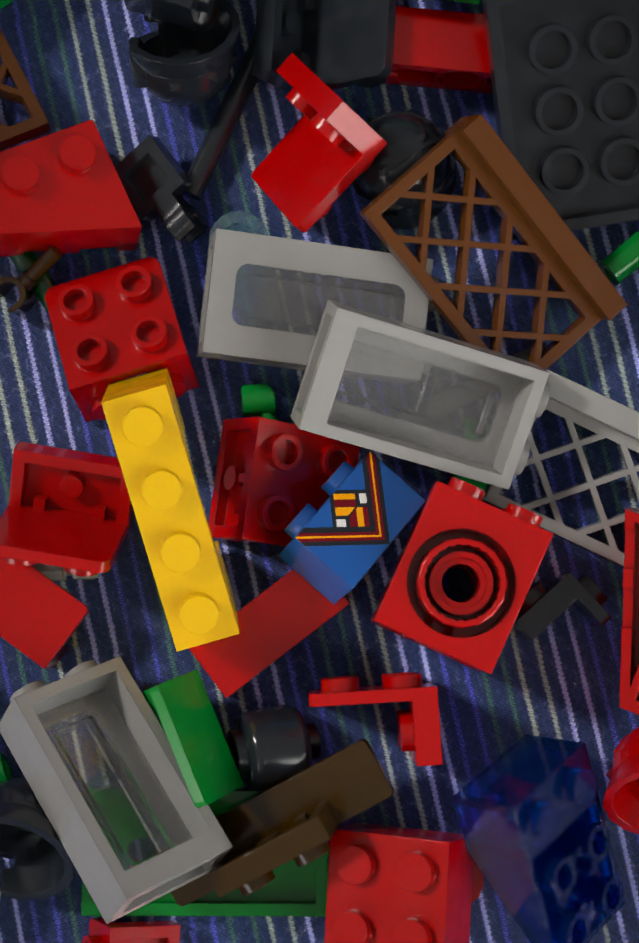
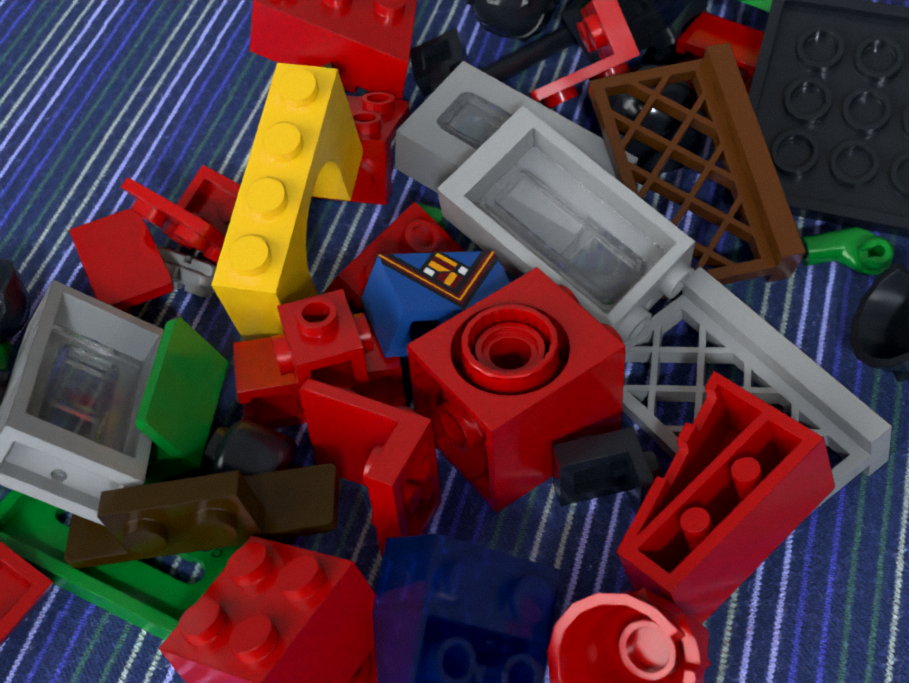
camera: 35 degrees right, 35 degrees down
none -> red brick [271,289,374,394]

